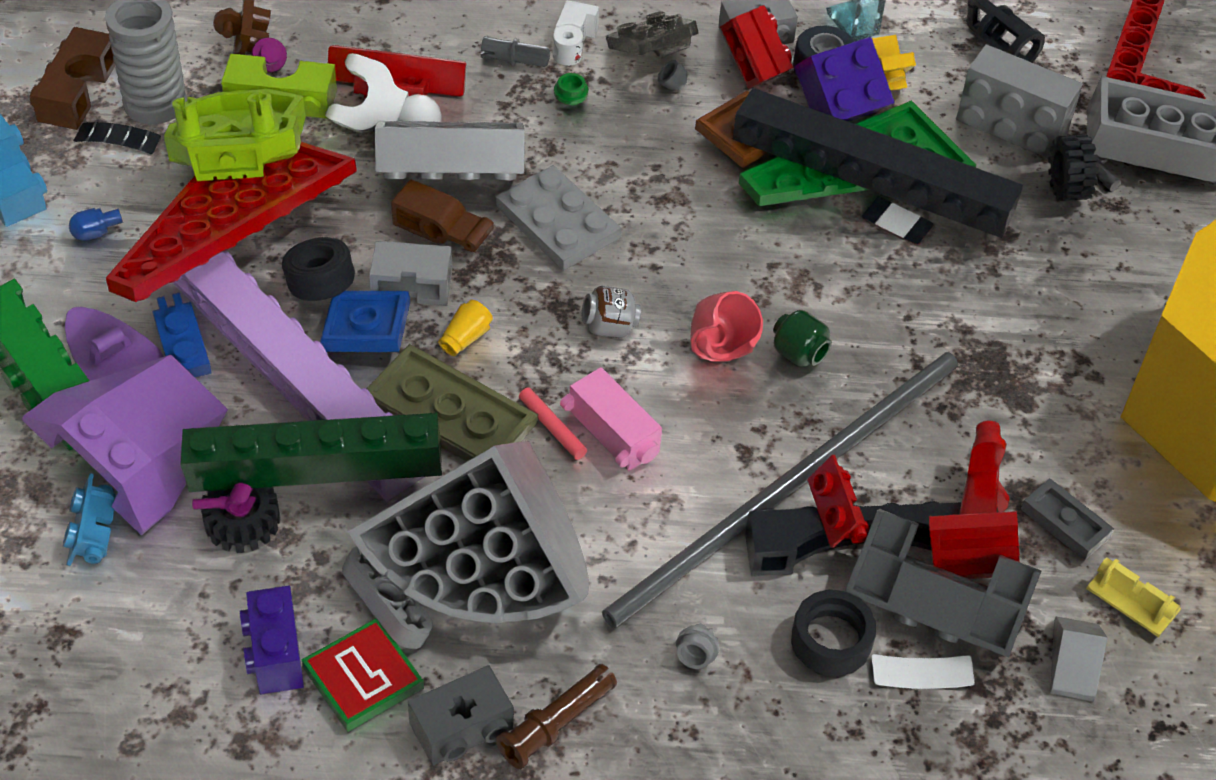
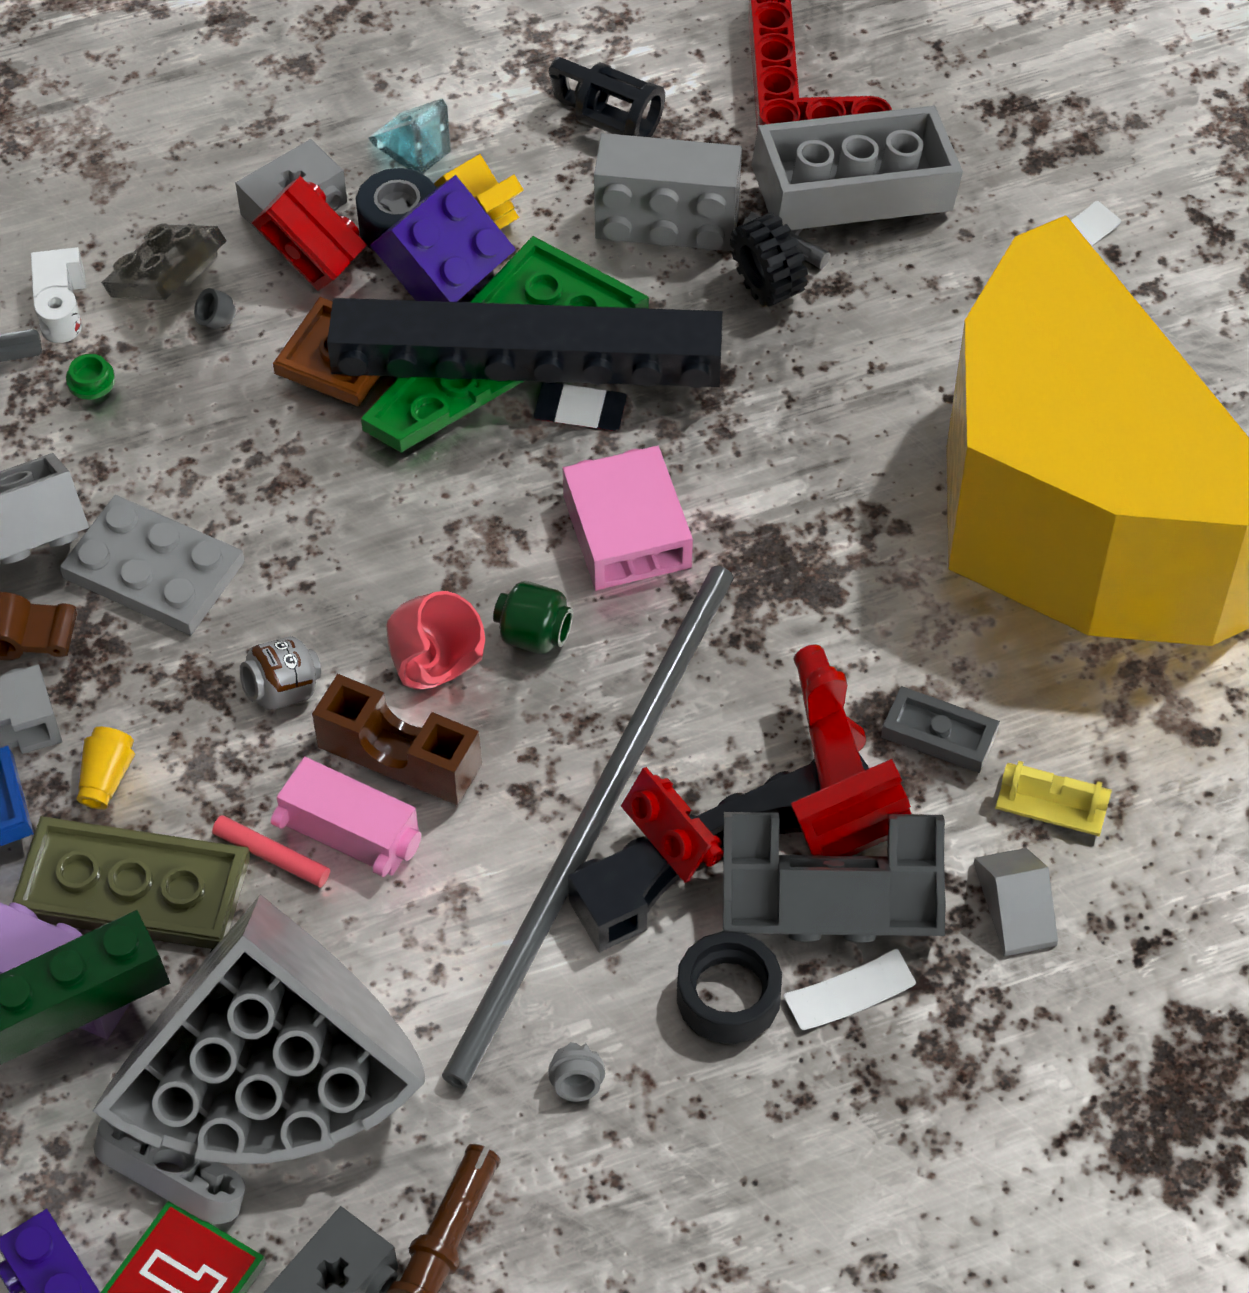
camera: 20 degrees left, 5 degrees up
none -> reddish brown arch [312,673,482,806]
none -> bright pink brick [562,445,693,591]

